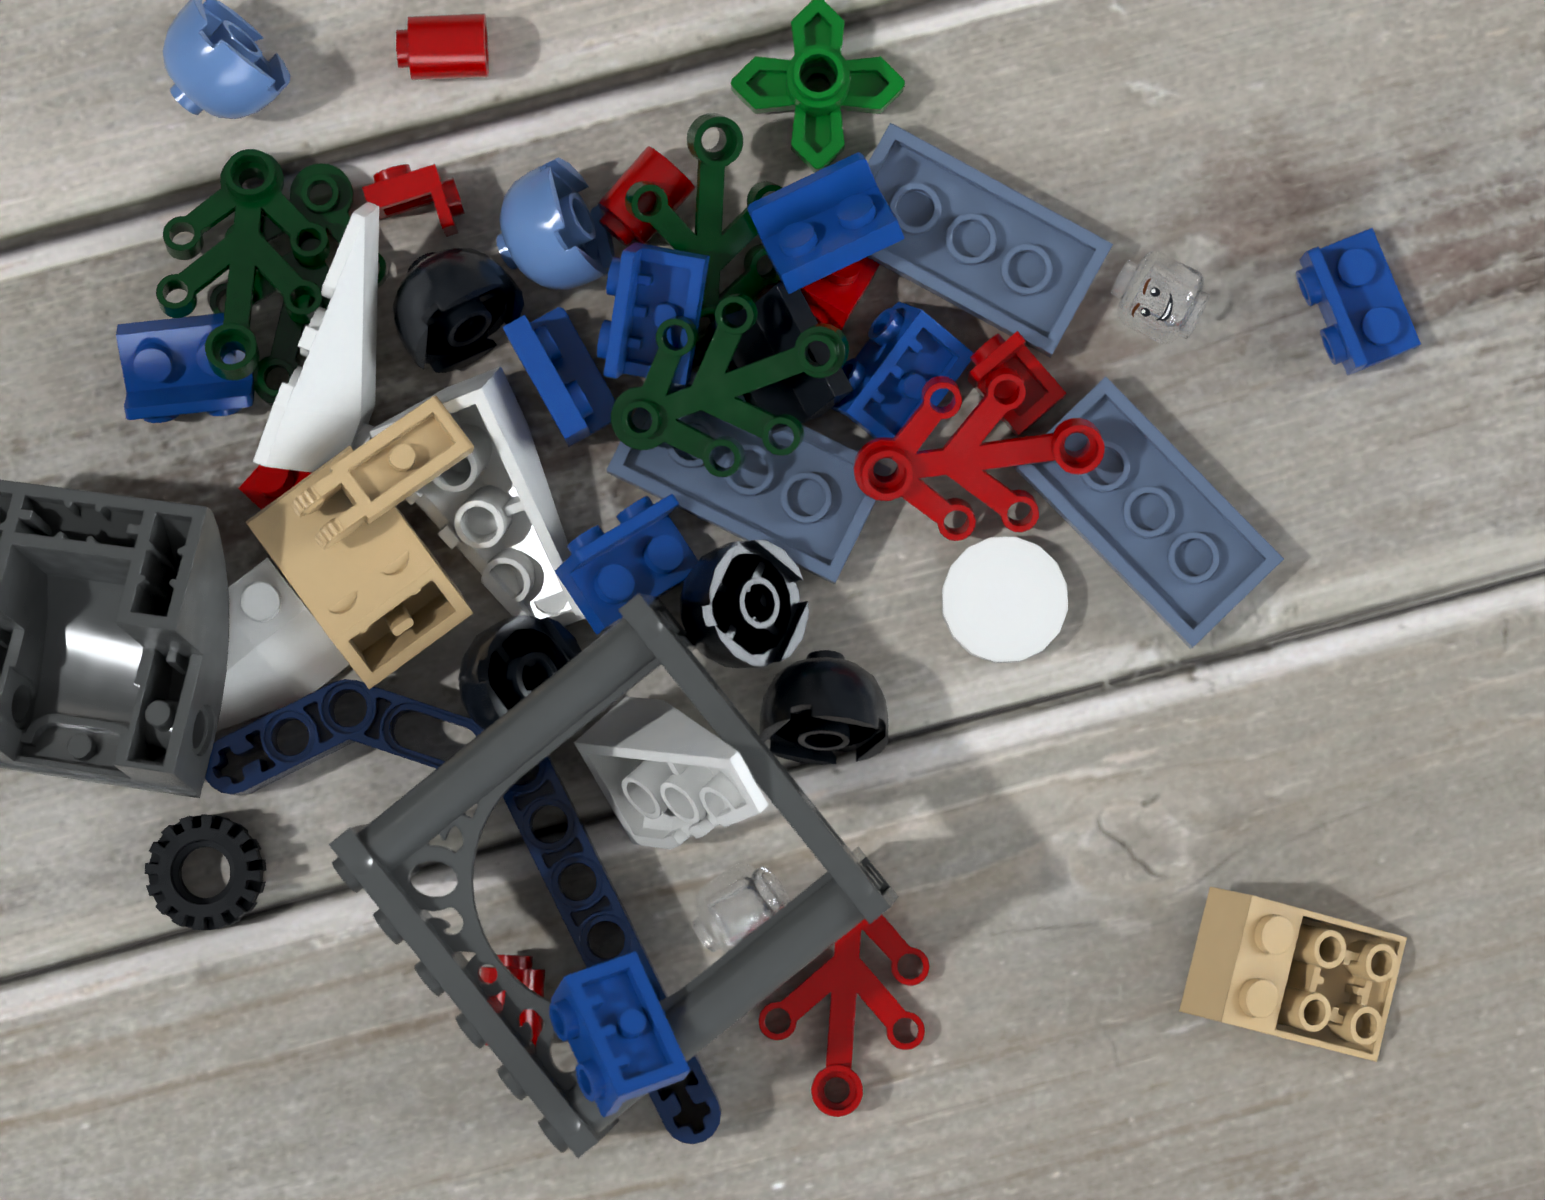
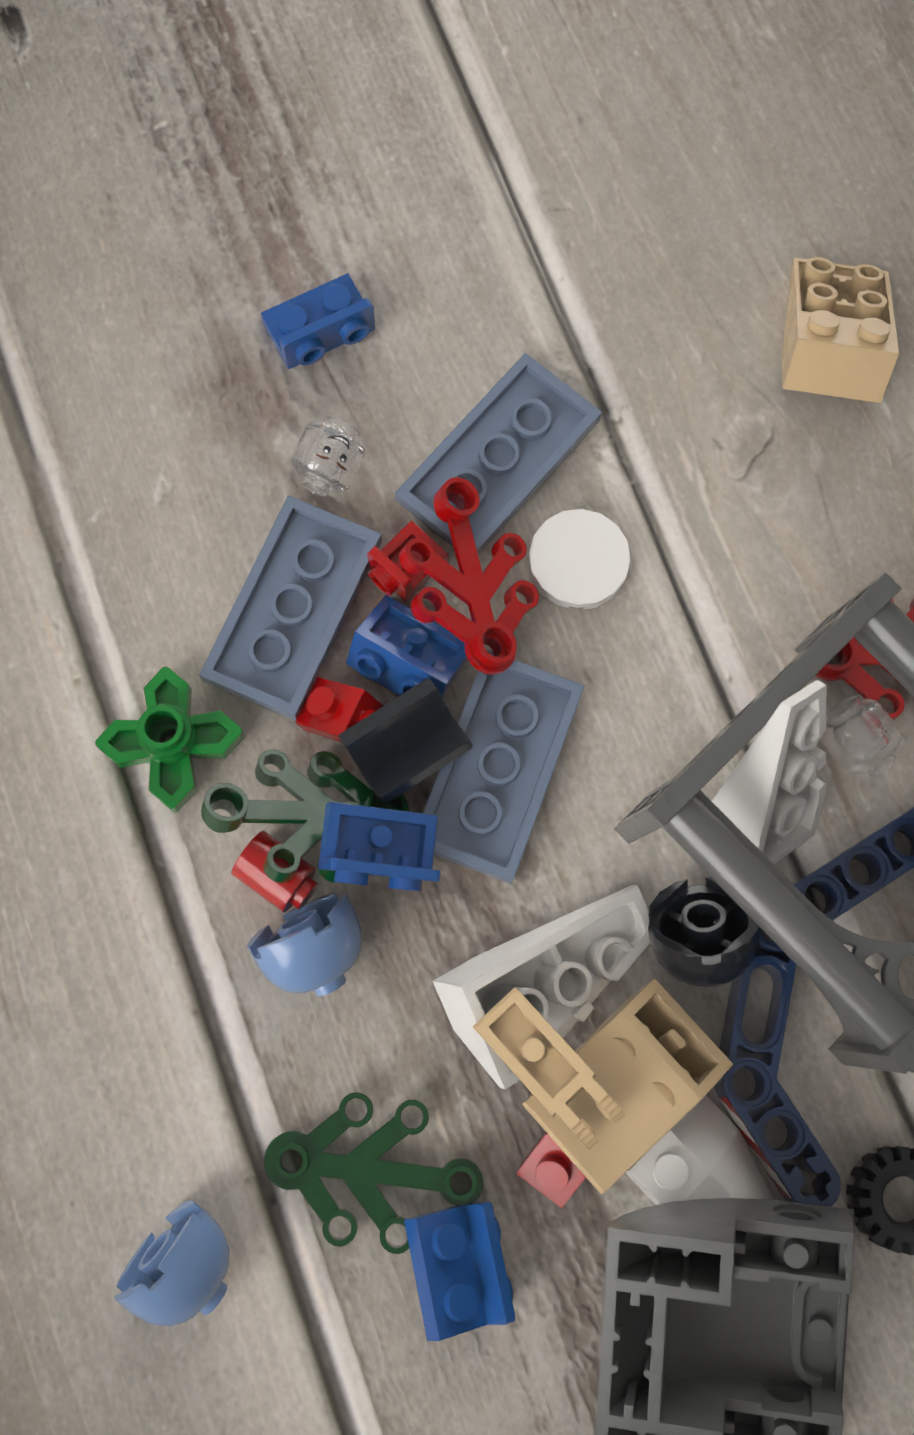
camera: 100 degrees left, 10 degrees down
dark green plant [156,149,330,380] -> none
white wedge [253,201,379,473] -> none
red bracket [362,164,465,237] -> none
black cylinder [393,248,524,373] -> none
red brick [396,13,489,80] -> none
blue bracket [503,307,616,447] -> none
blue bracket [555,494,698,635] -> none
dark green plant [611,294,849,478] -> none
black cylinder [680,540,809,668] -> none
blue bracket [747,152,905,294] -> none
black cylinder [759,650,888,765] -> none

